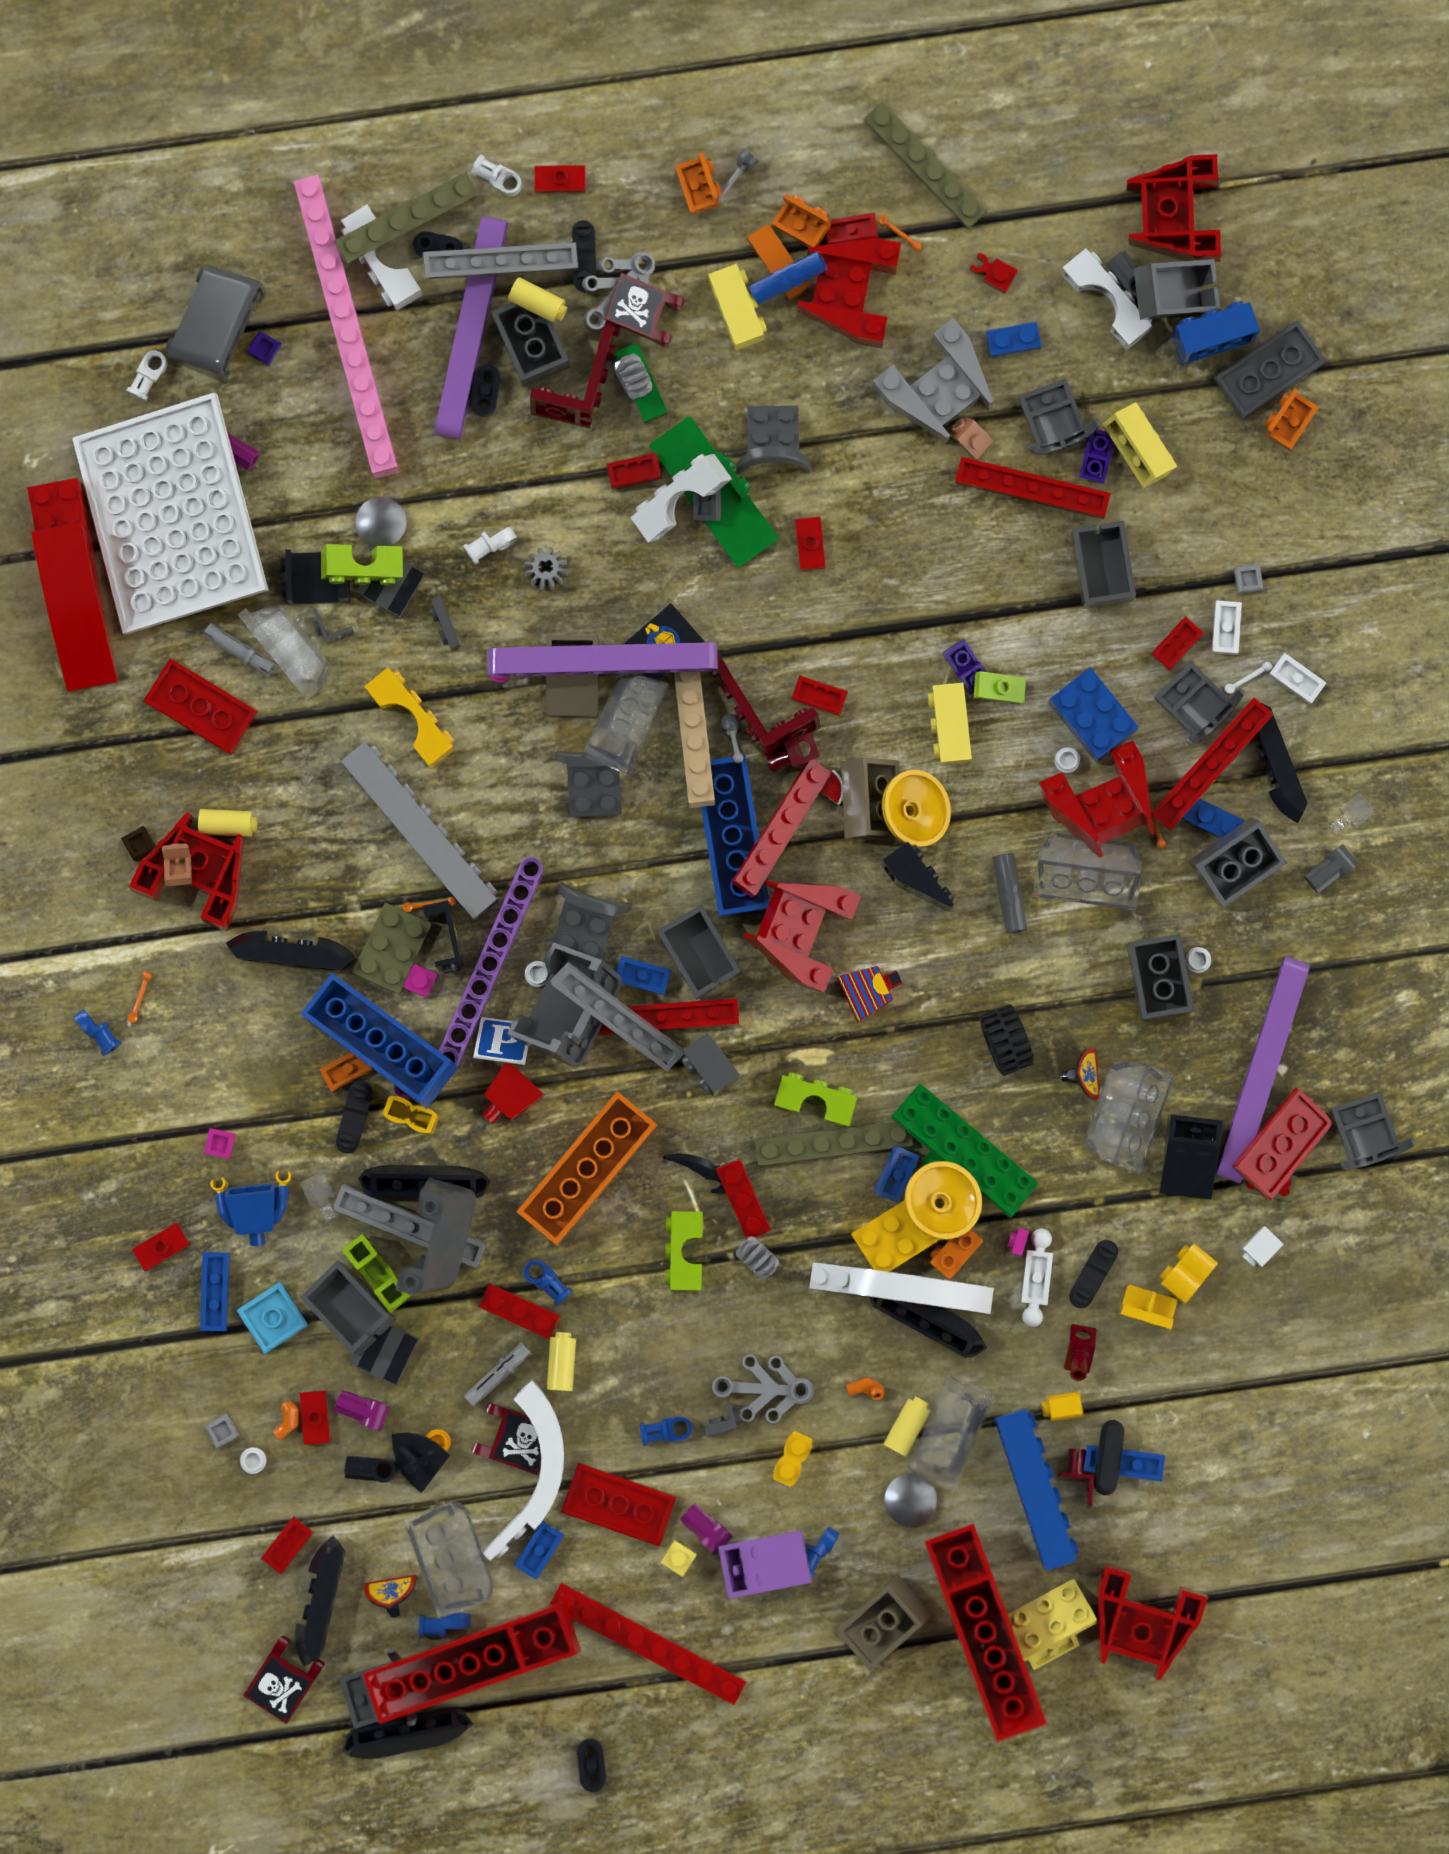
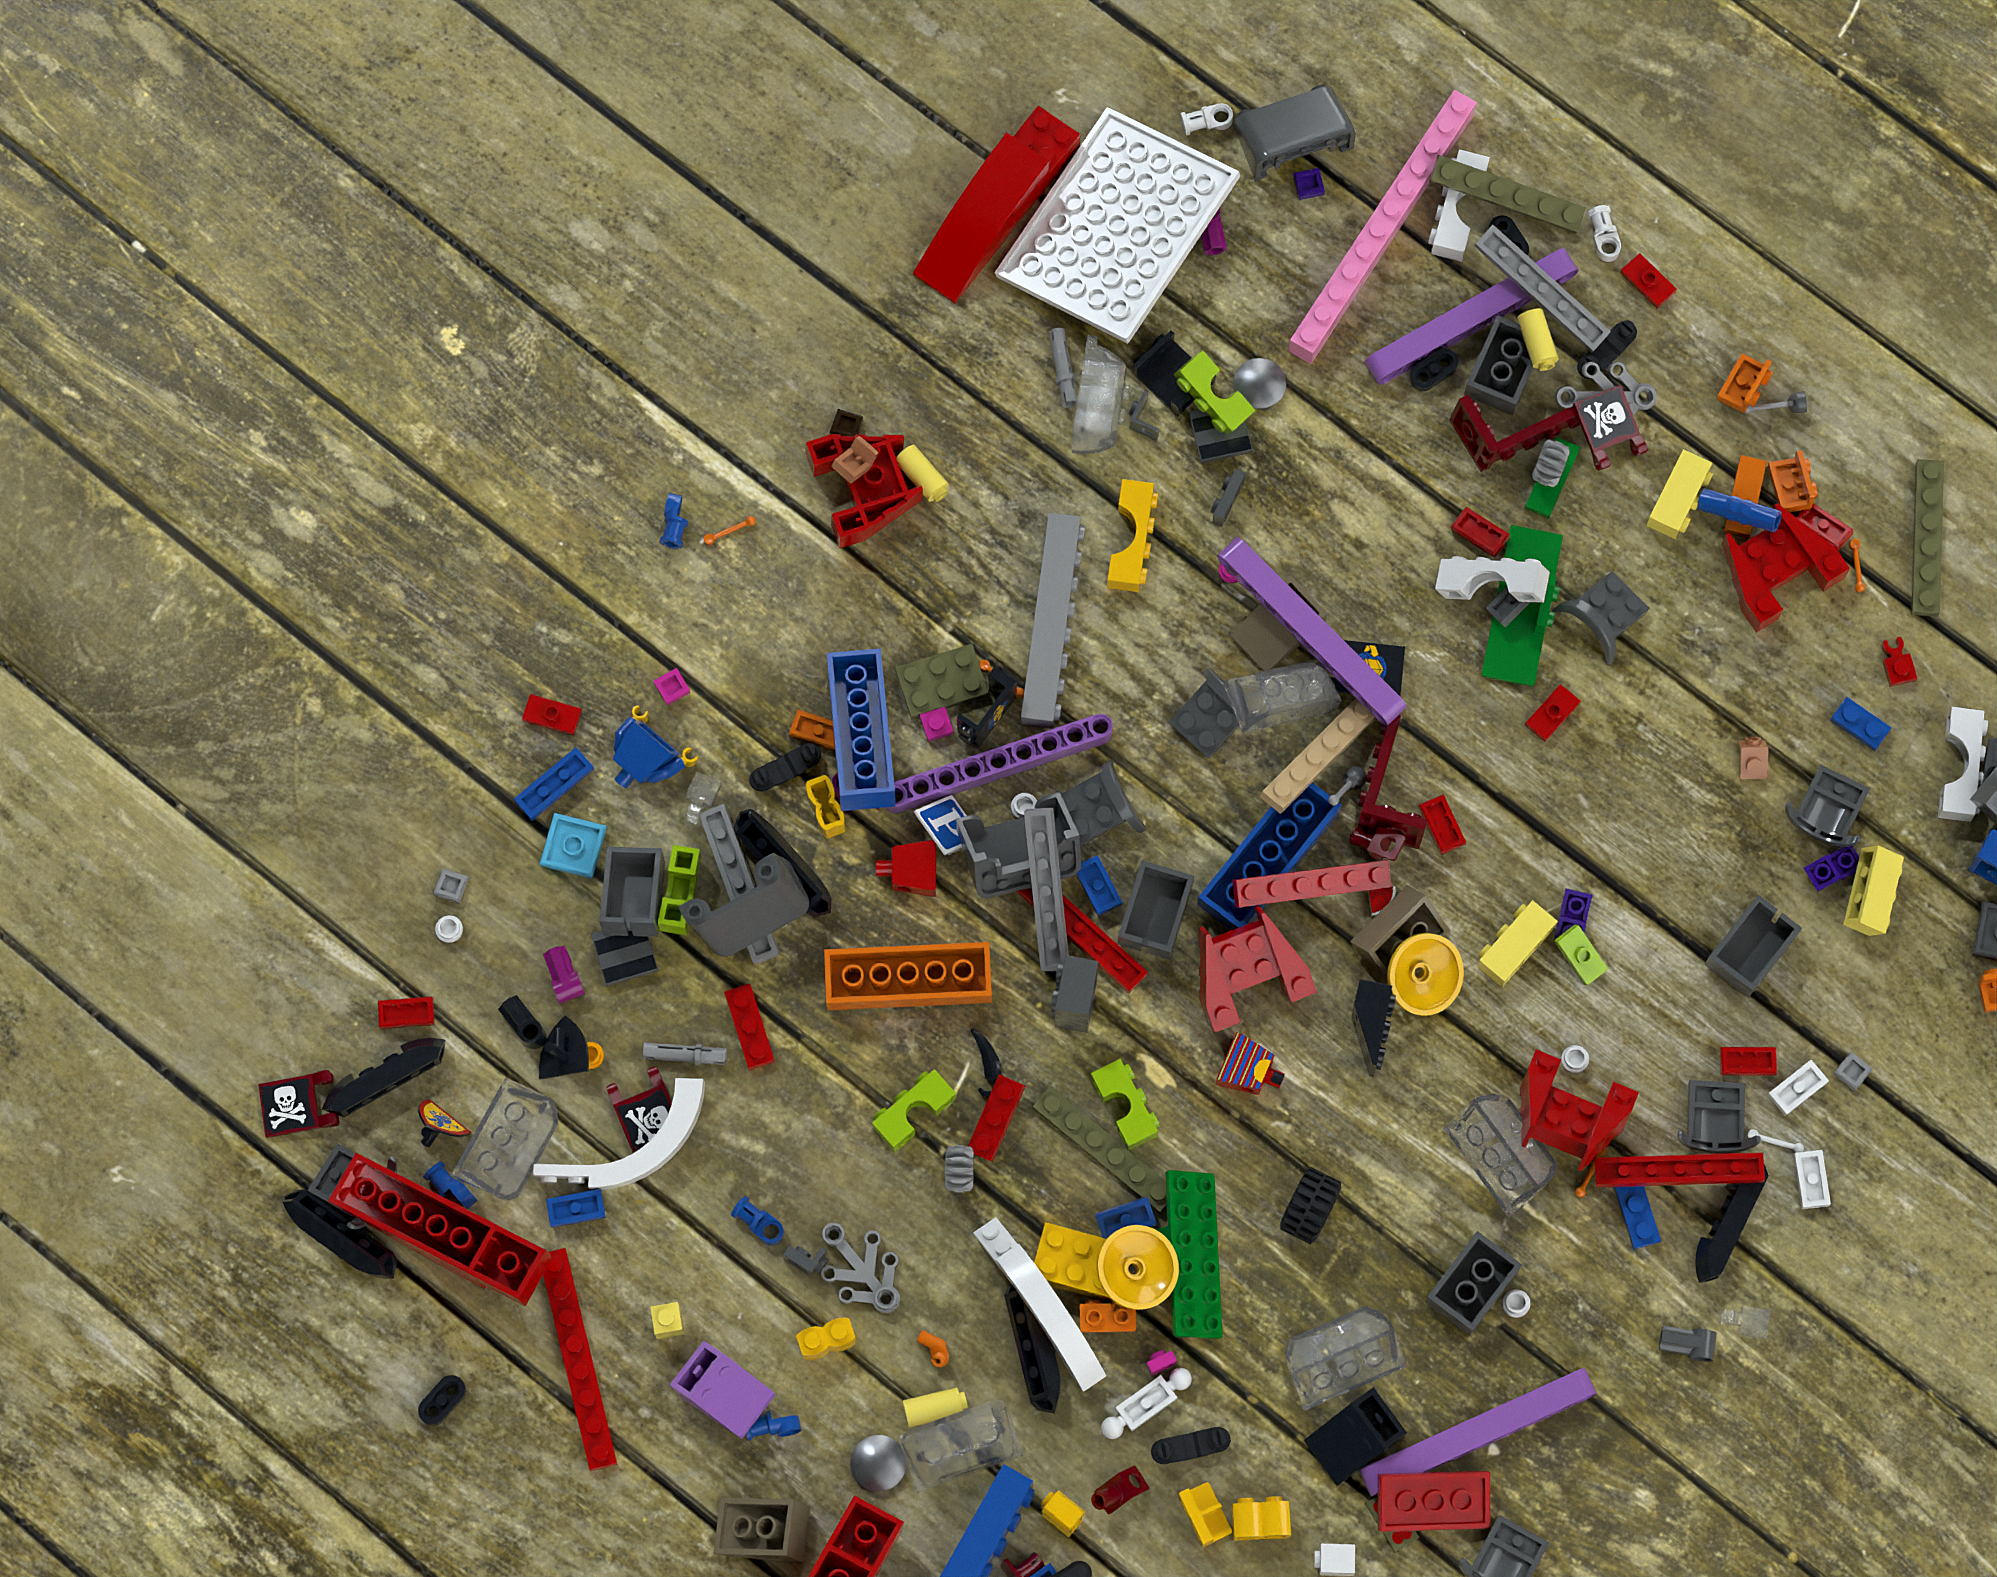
camera: 45 degrees right, 10 degrees down
red tile [143,658,258,755] -> none
black brick [226,931,356,972] -> none
orange arm [272,1401,299,1441] -> none
red plate [299,1390,331,1445] -> none
white connector [463,527,518,565] -> none
blue connector [523,1259,573,1307] -> none
light grey gear [525,547,568,591] -> none
light yellow brick [547,1332,576,1391] -> none
red tile [561,1462,677,1547] -> none
magenta piece [679,1503,733,1556] -> none
light grey wedge [872,318,993,444] -> none
red plate [955,456,1111,519] -> none
dark grey axle [992,853,1027,934] -> none
blue brick [1048,667,1139,763] -> none
shield [1061,1048,1100,1100] -> none
dark grey brick [1188,817,1287,908] -> none

